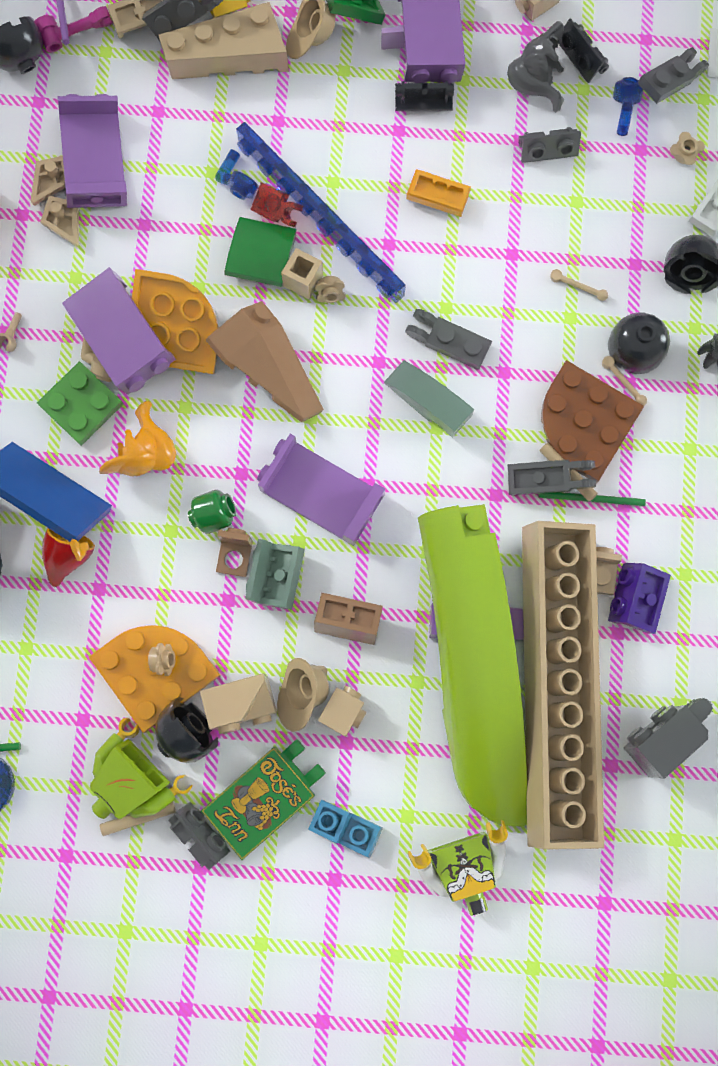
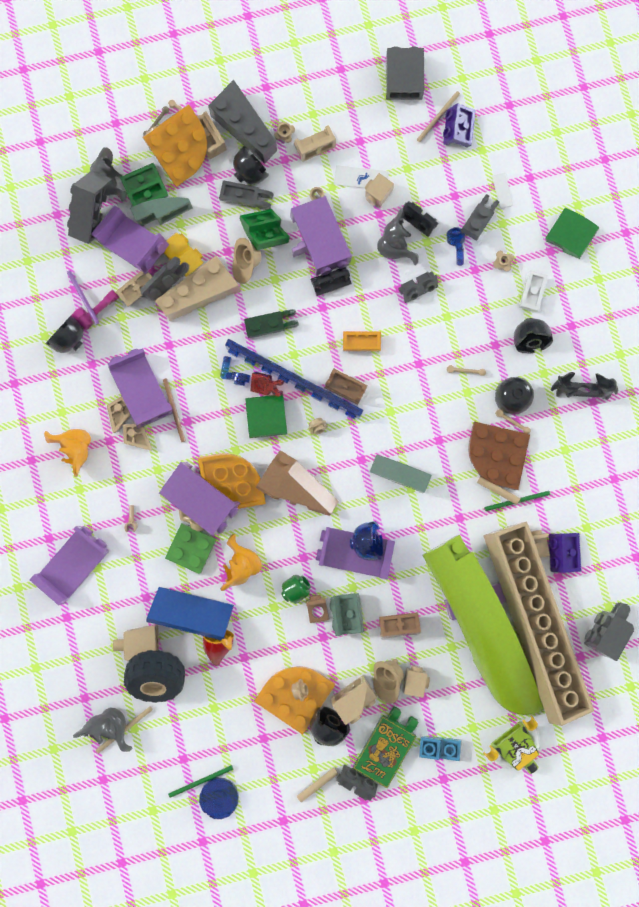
camera: 20 degrees left, 5 degrees up
lime torso [90,718,192,819] -> none
tan brick [281,248,323,300] -> none
dark grey hinge [405,309,492,370] -> none
dark grey hinge [507,459,596,496] -> none
none -> medium nougat axle [163,378,186,442]
none -> dark green hinge [244,309,299,338]
none -> medium nougat hinge [324,368,368,405]
none -> clear blue cylinder [350,521,384,561]

